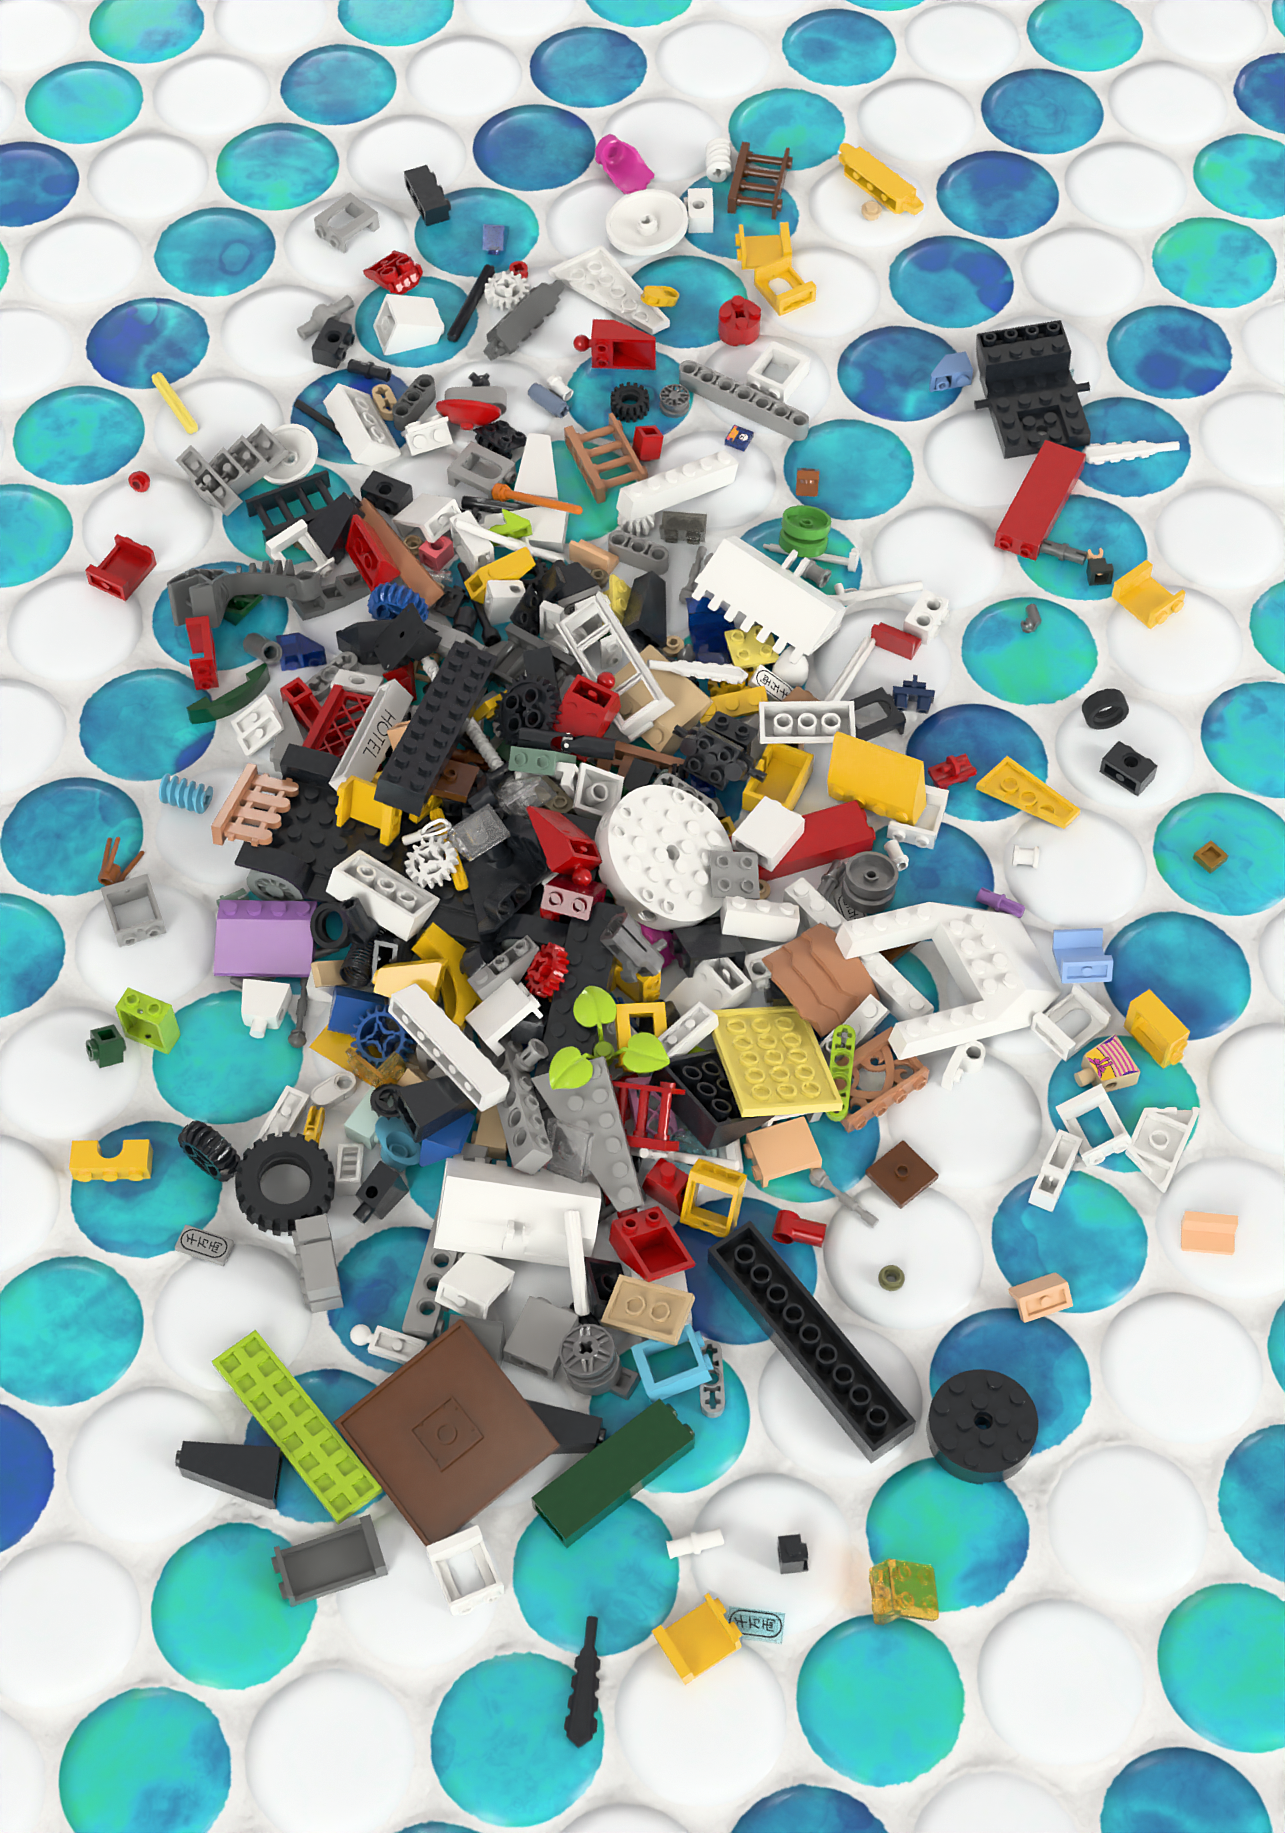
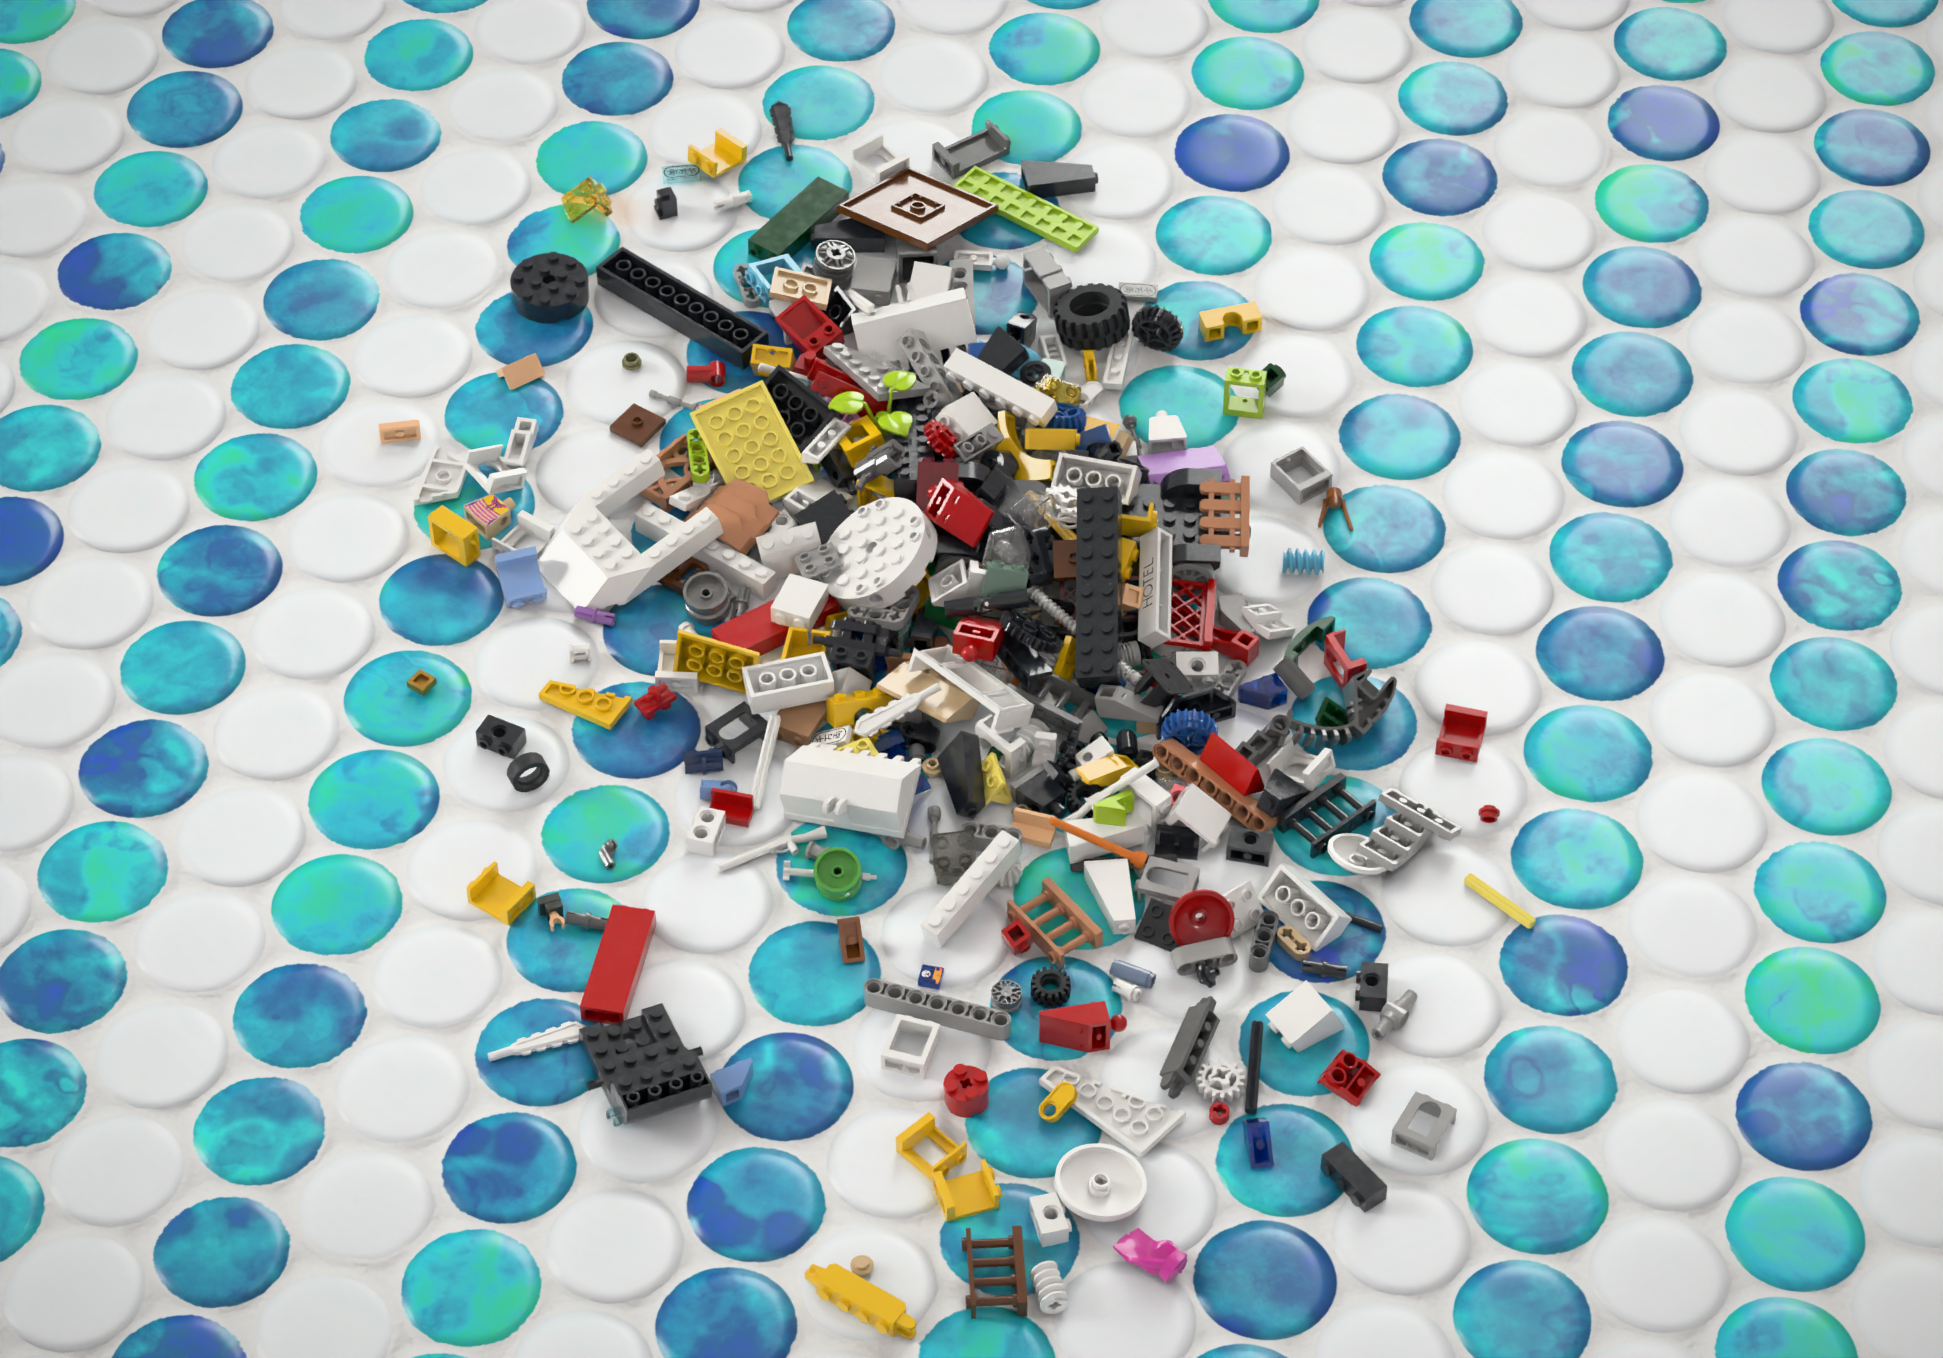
camera: 165 degrees right, 10 degrees down
none -> medium blue piece [700,780,738,800]

